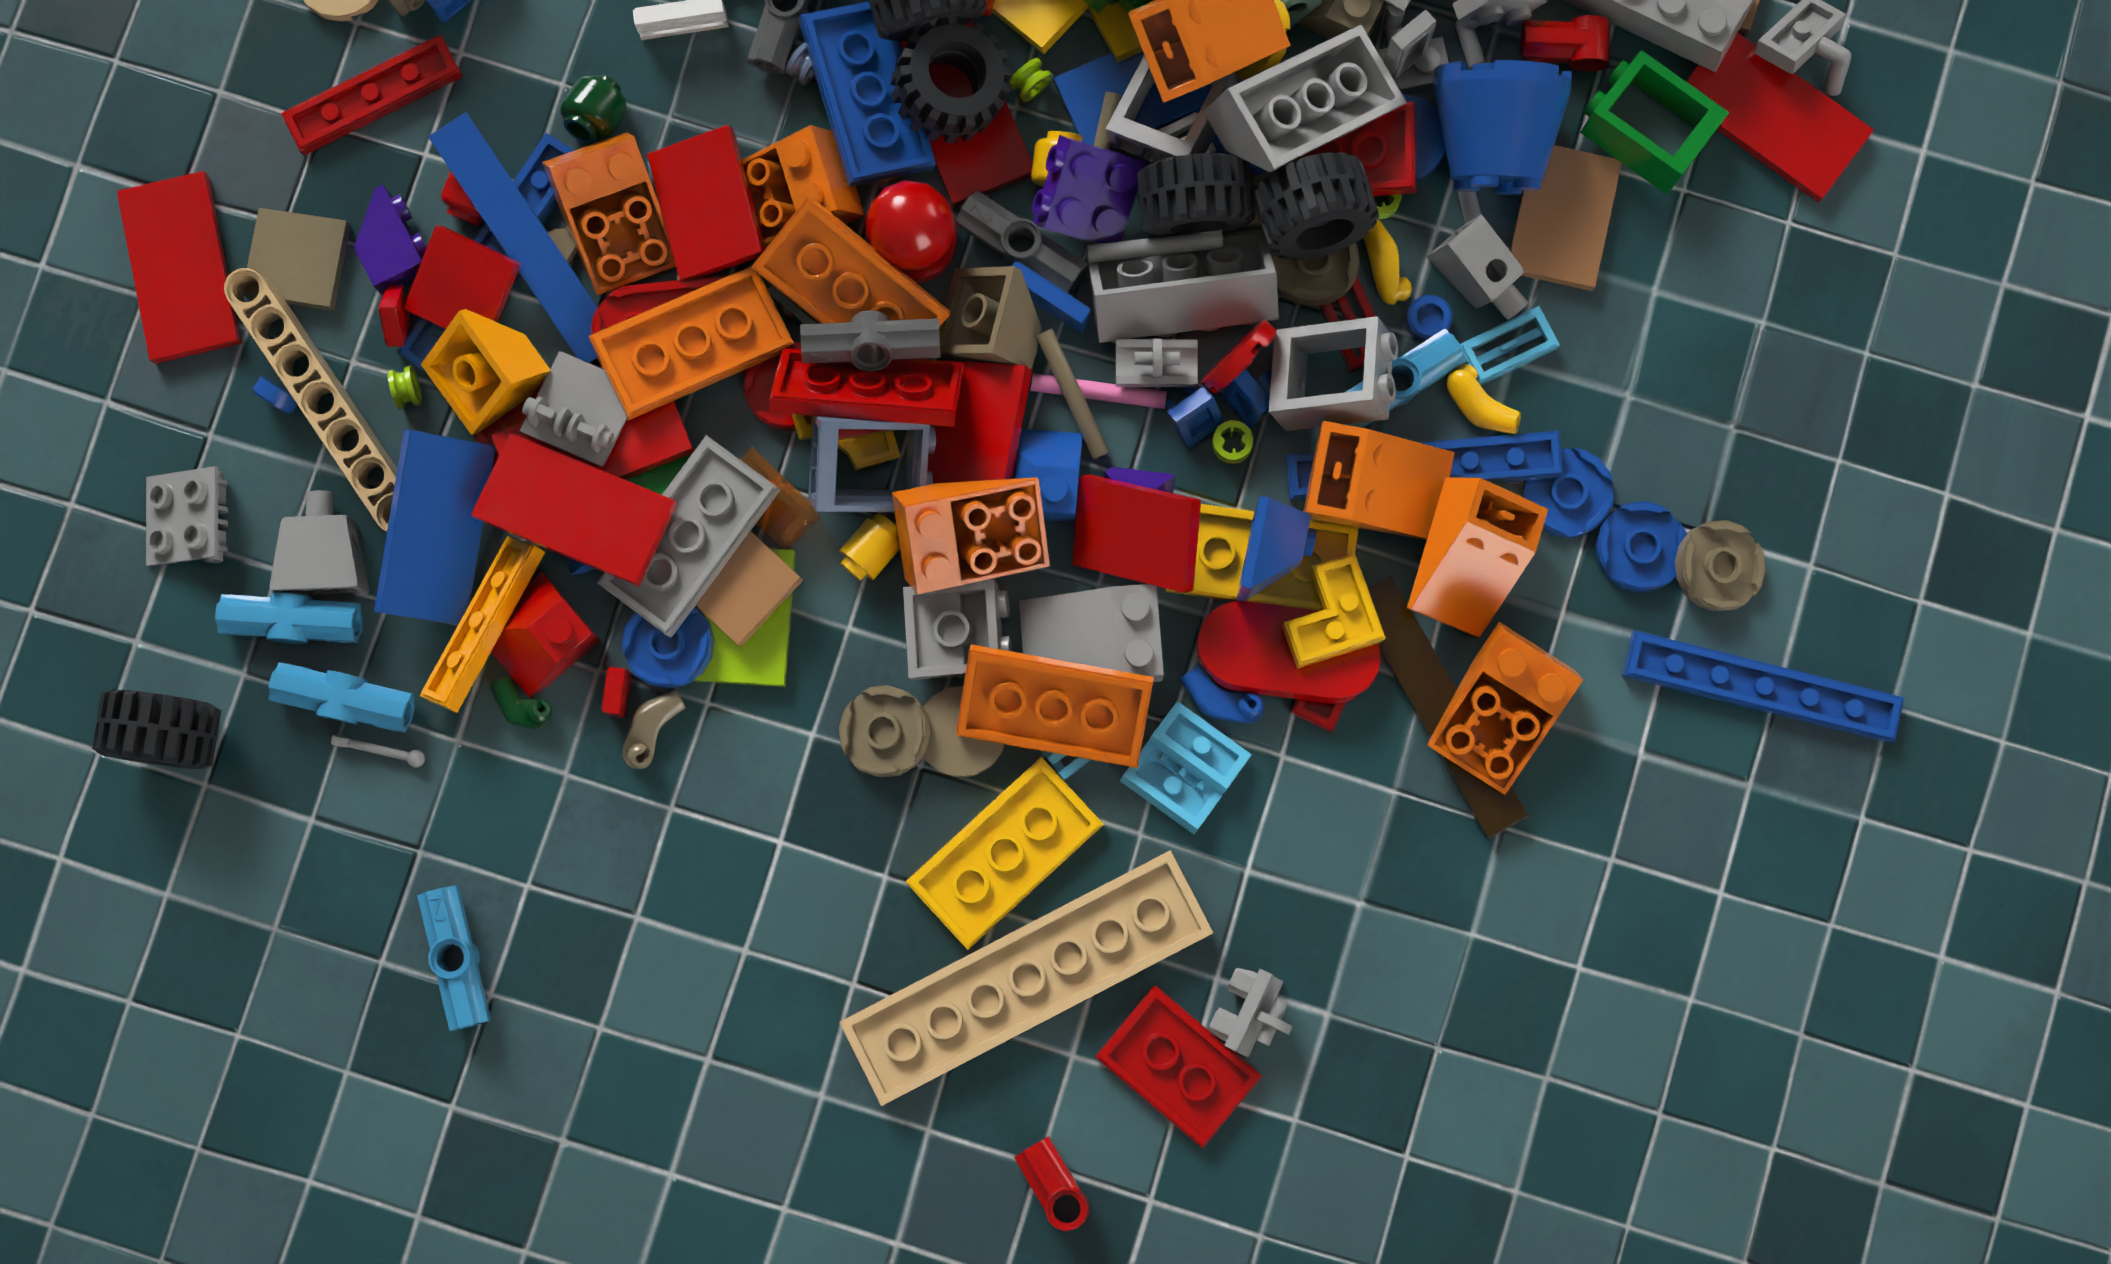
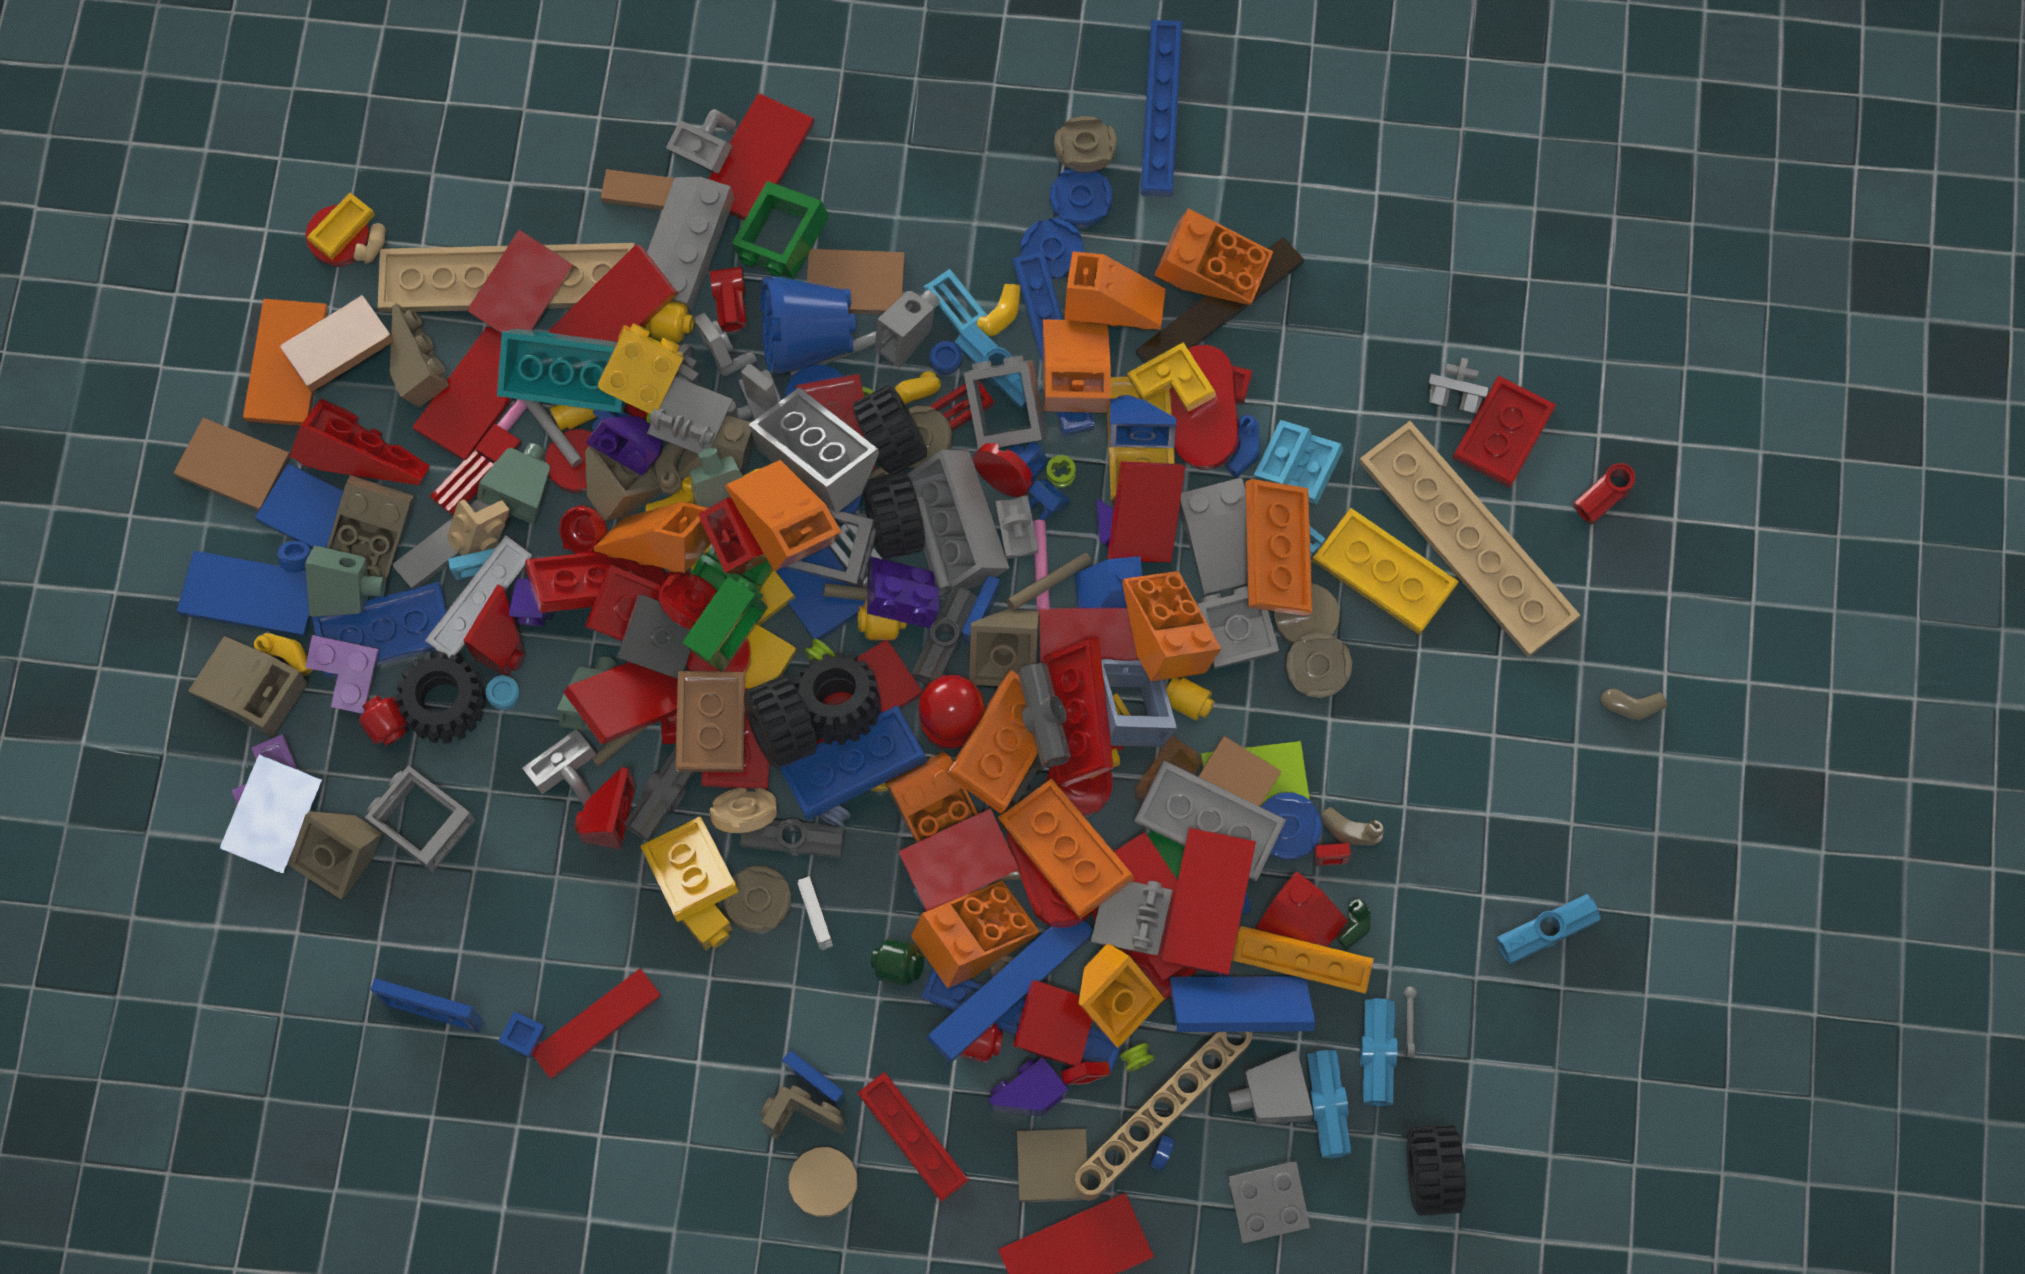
camera: 100 degrees left, 10 degrees down
none -> dark tan arm [1601,688,1667,720]

